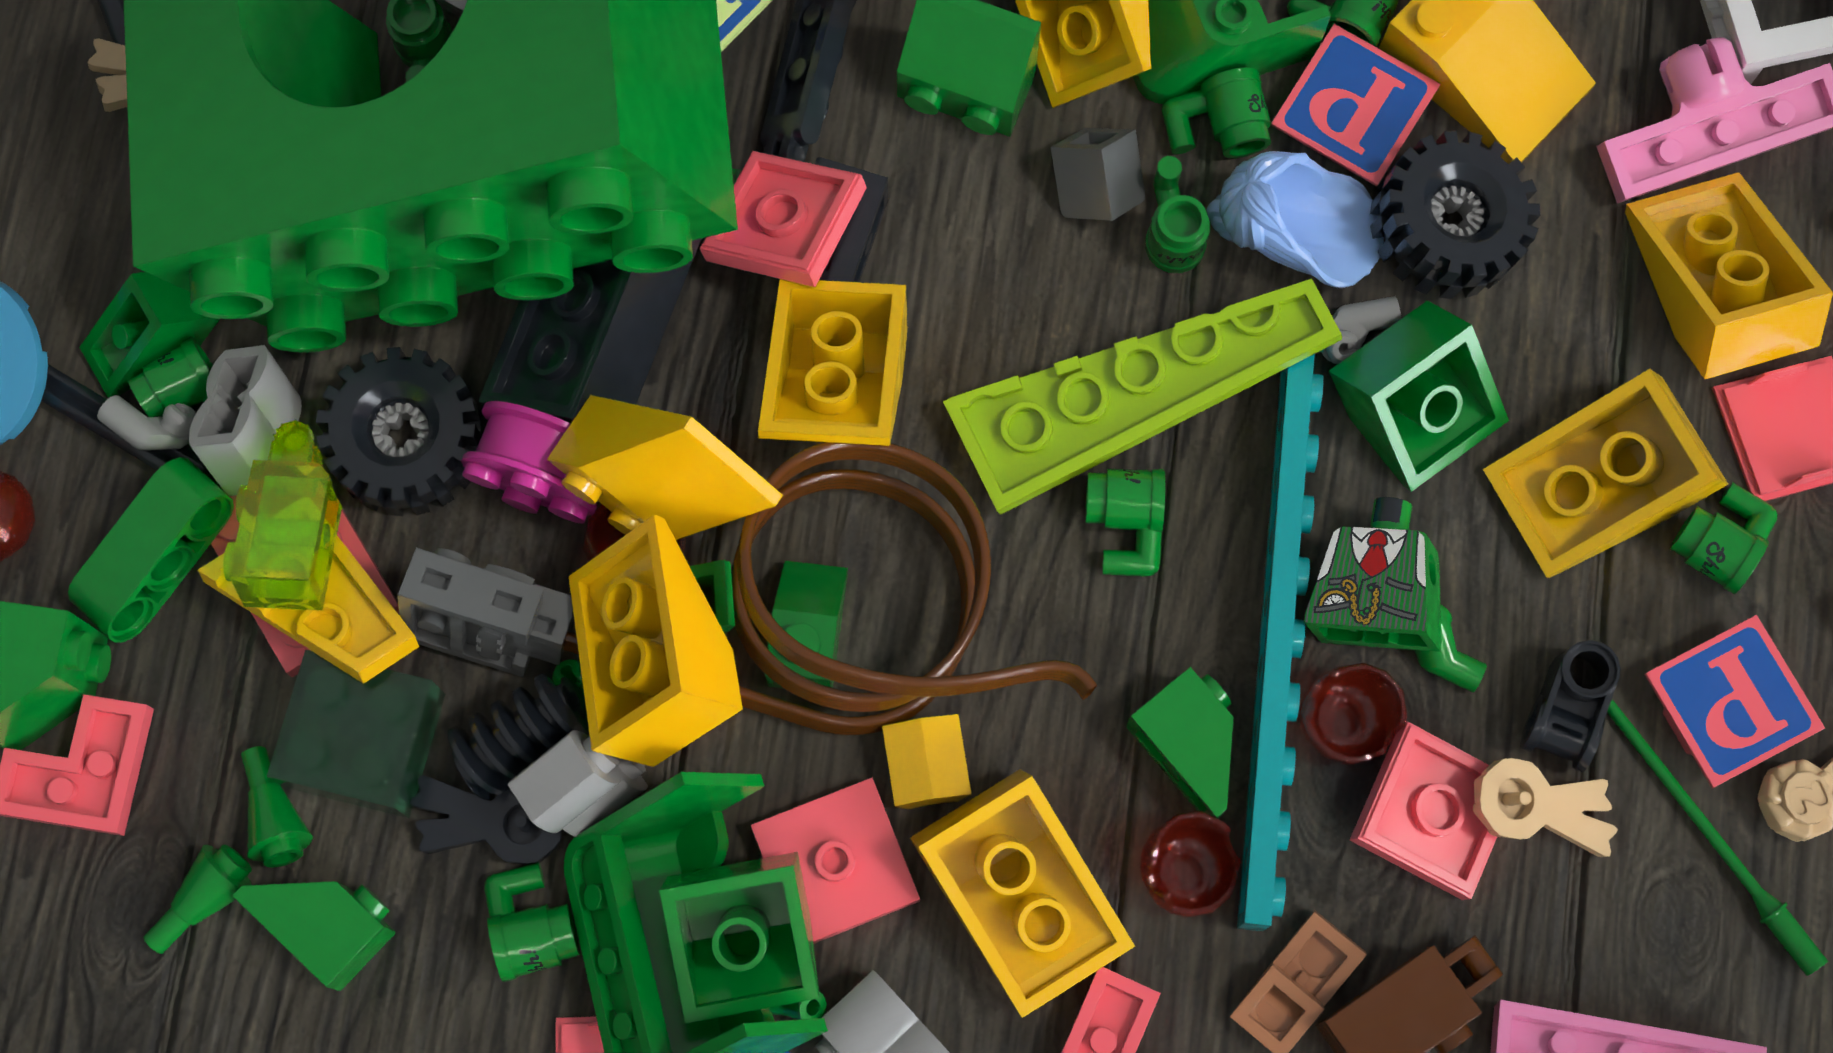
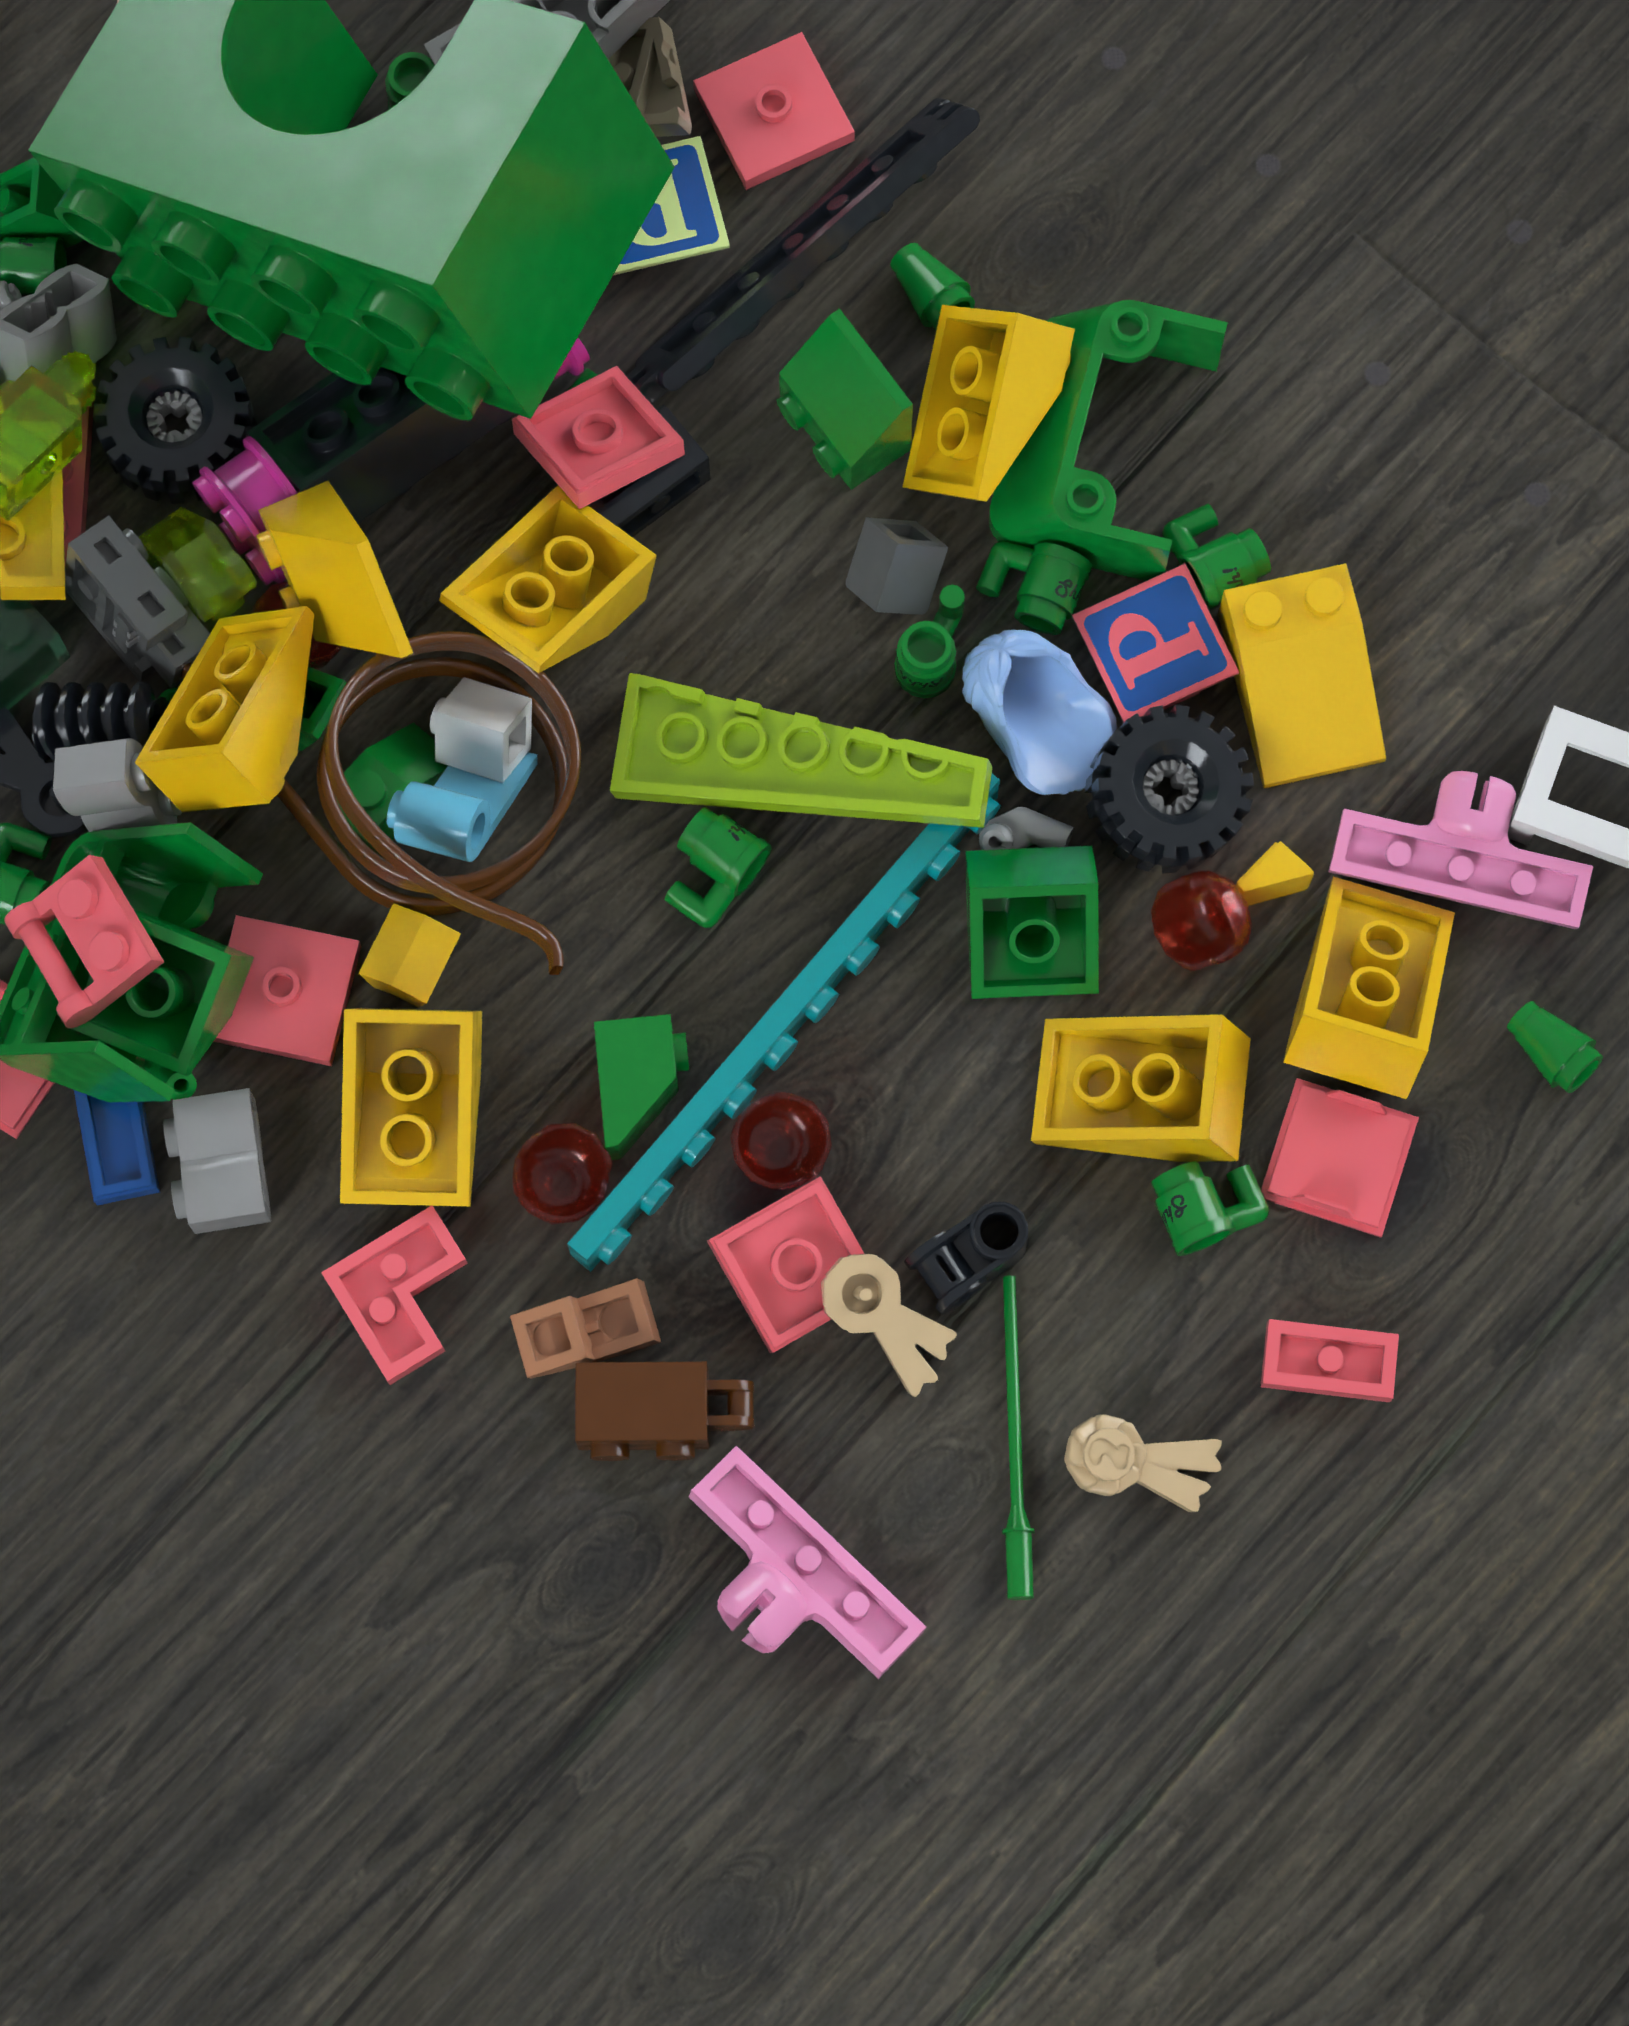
camera: 35 degrees right, 0 degrees up
torso [1304,497,1442,652] -> none
green arm [1415,604,1487,693] -> none
piece [1644,615,1825,788] -> none
none -> coral plate [4,855,164,1028]
none -> clear neon green hinge [138,507,257,622]
none -> medium azure door [387,752,537,862]
none -> white brick [430,677,532,783]
none -> clear red hair [1151,871,1252,971]
none -> yellow slope [1232,841,1314,908]

